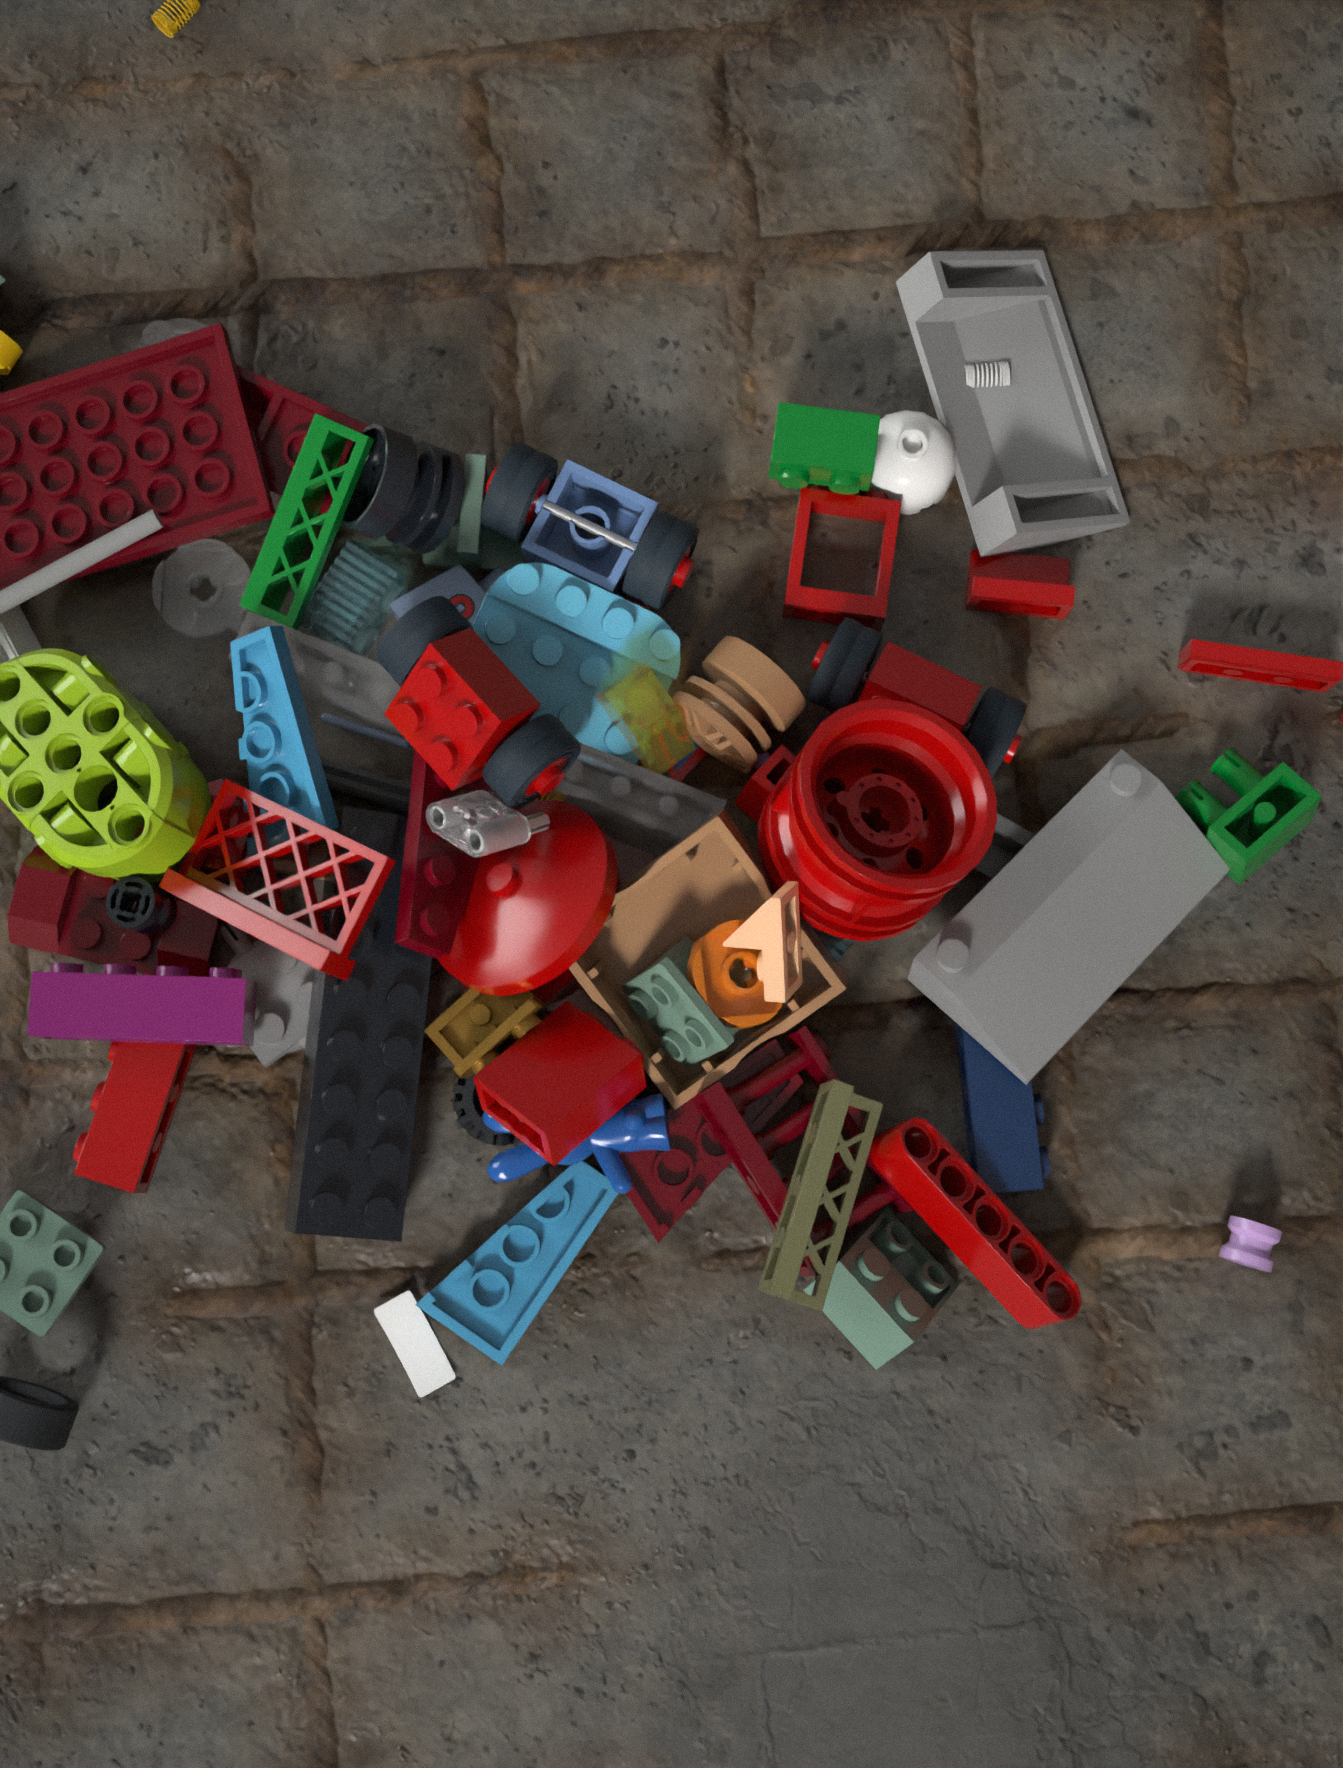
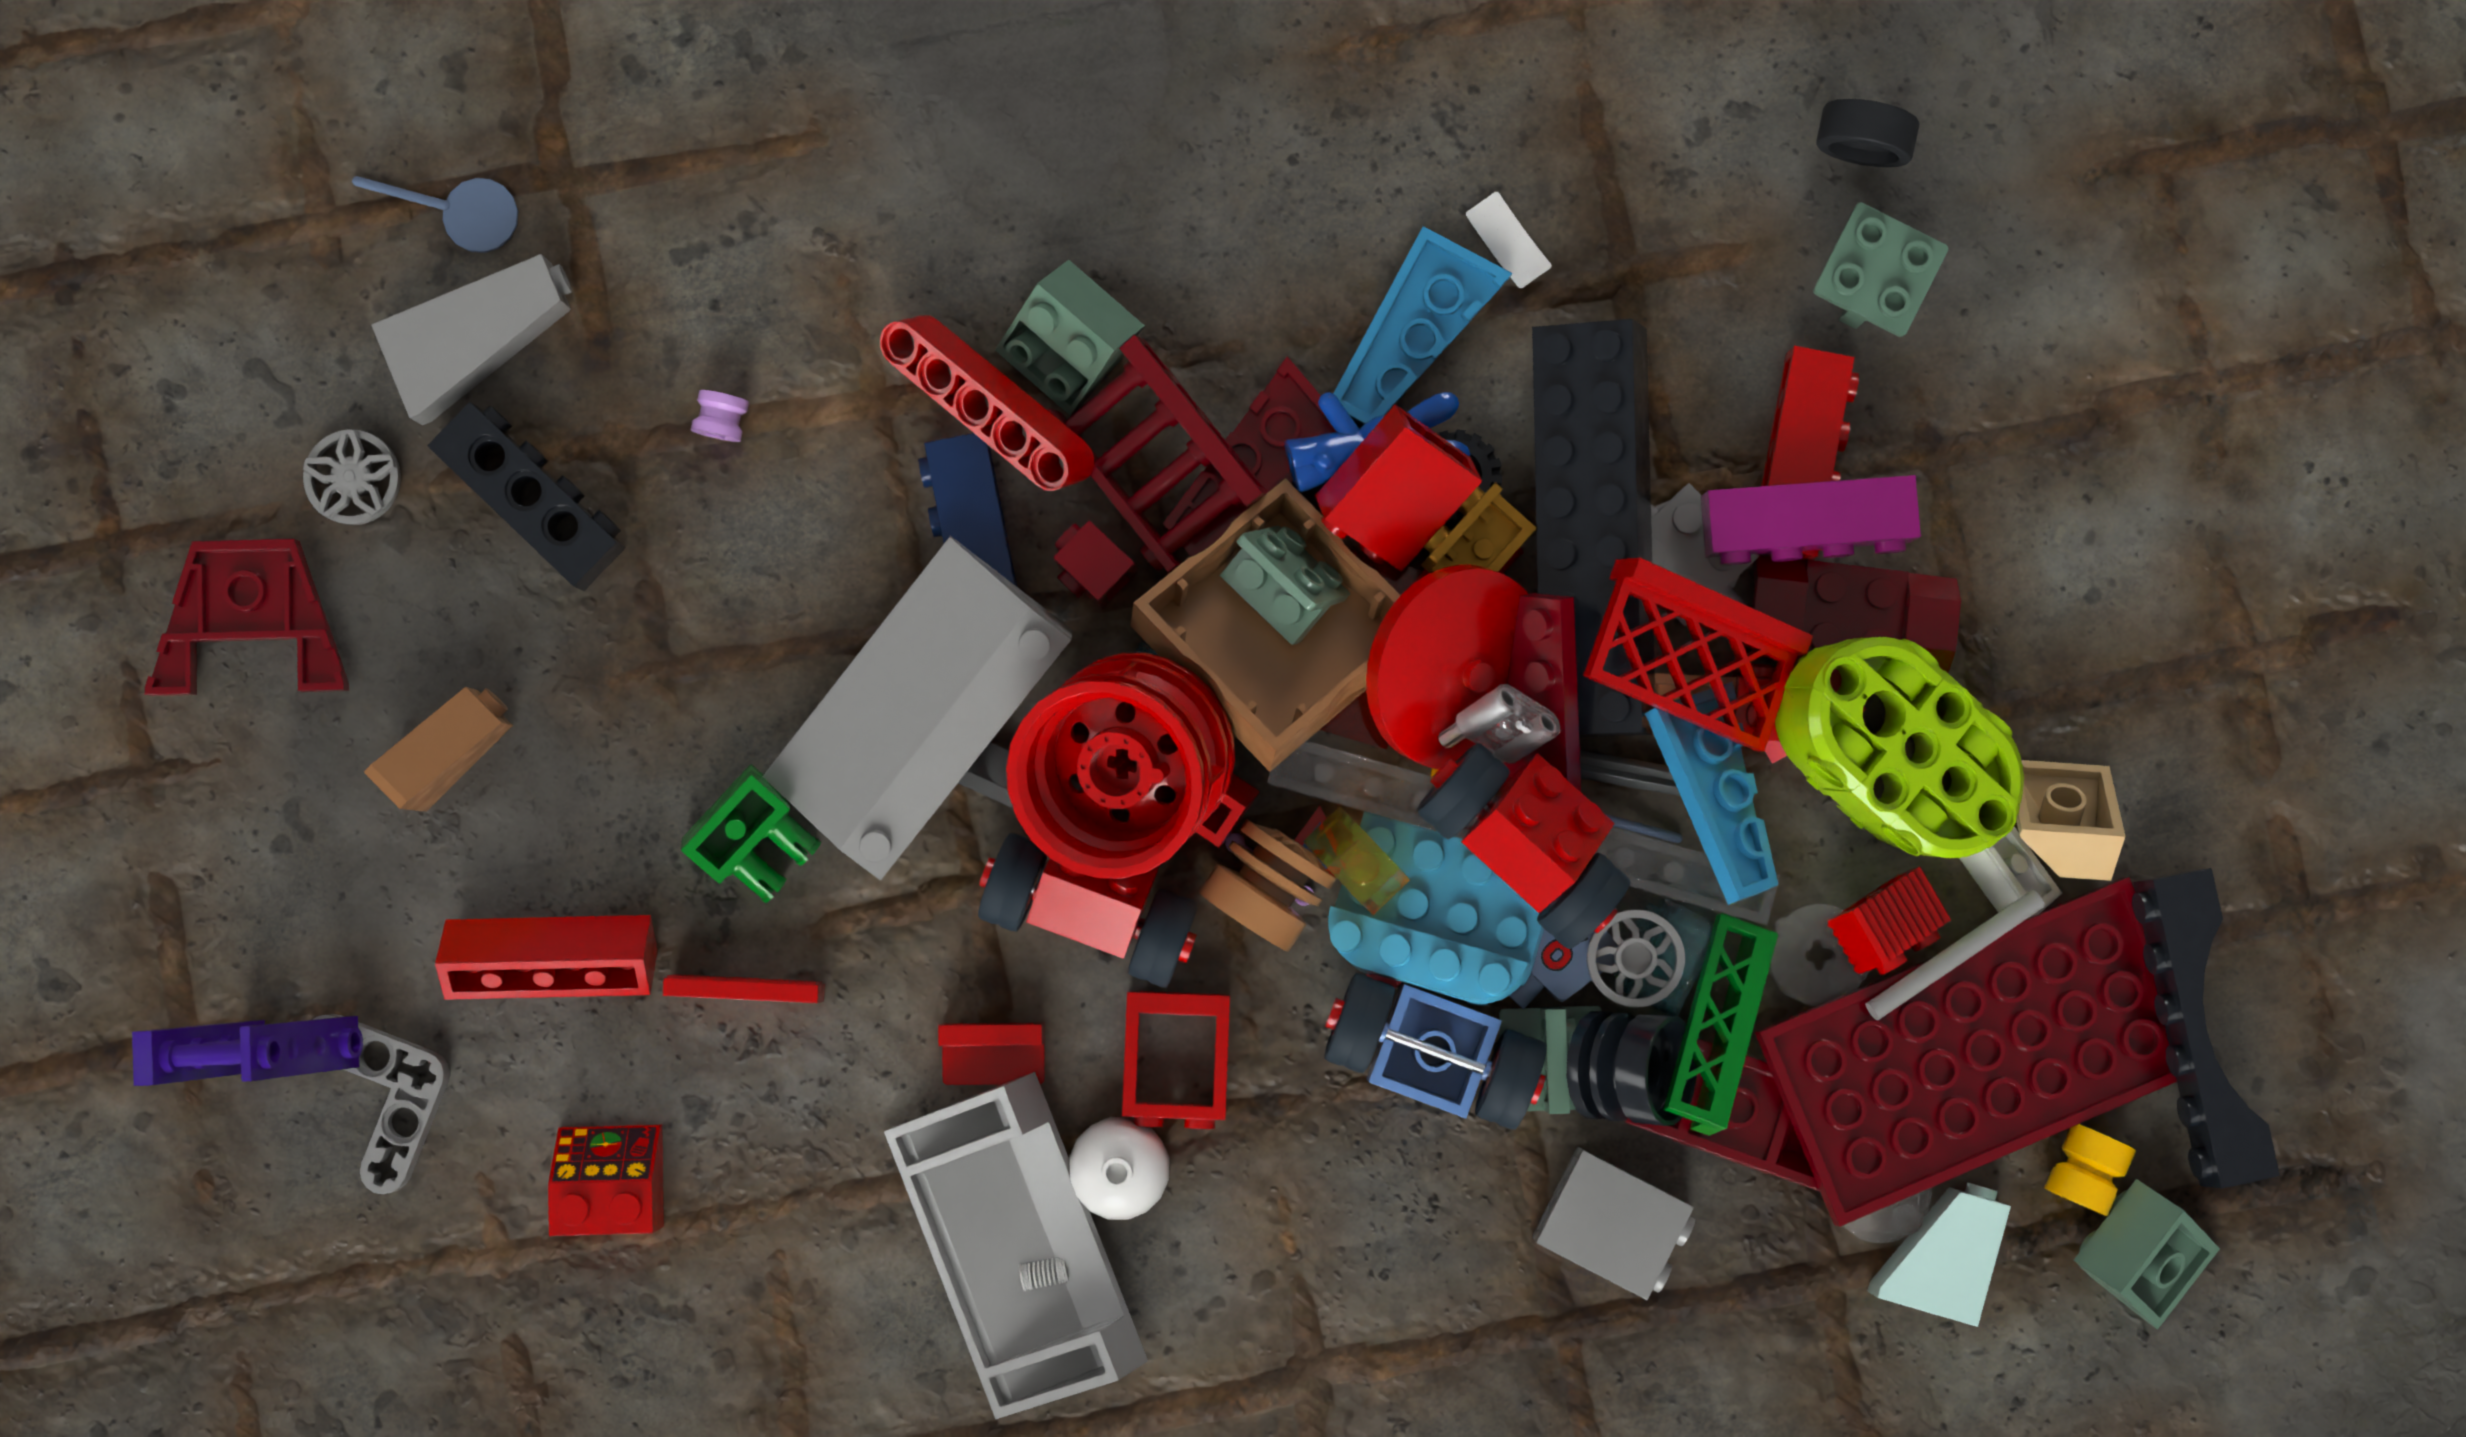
camera: 175 degrees right, 5 degrees up
black wheel [106,876,177,936] -> none
orange plate [686,920,783,1029] -> none
light nougat slope [723,881,803,1003] -> none
olive fence [758,1079,883,1311] -> none
green brick [768,402,881,495] -> none
none -> dark red brick [1053,520,1138,610]
none -> light grey brick [1531,1146,1695,1300]
none -> light grey wheel [1586,910,1685,1007]
none -> red brick [1827,866,1951,975]
none -> light aqua slope [1867,1182,2011,1327]

